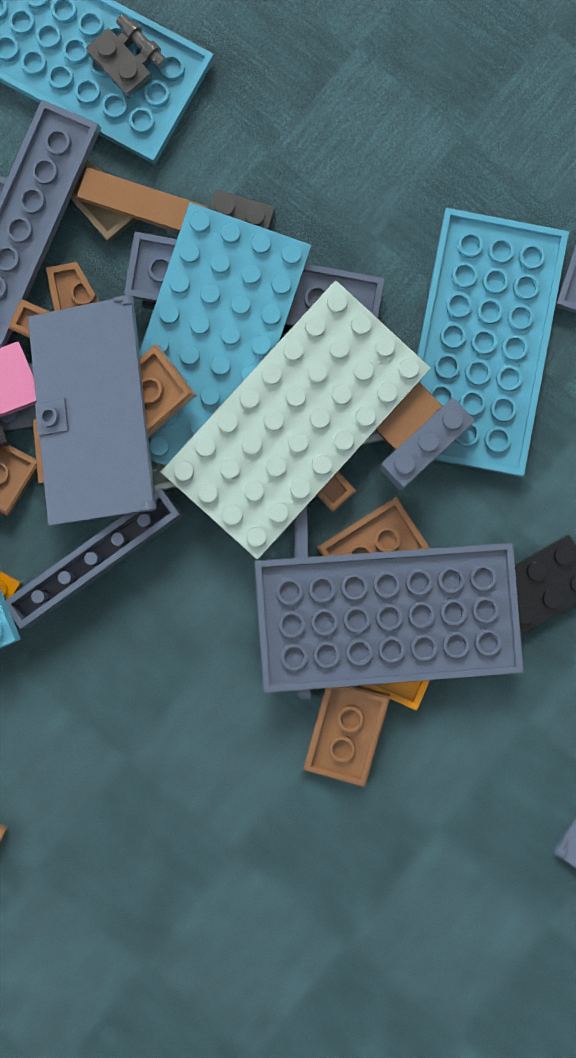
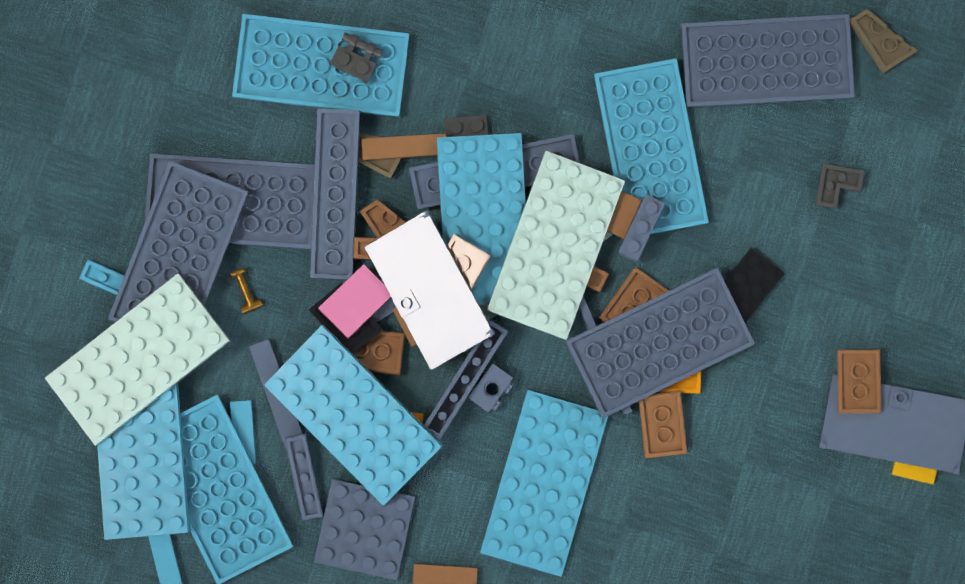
camera: 25 degrees left, 0 degrees up
none -> sand blue brick [468,363,514,413]
none -> medium azure plate [480,390,608,577]

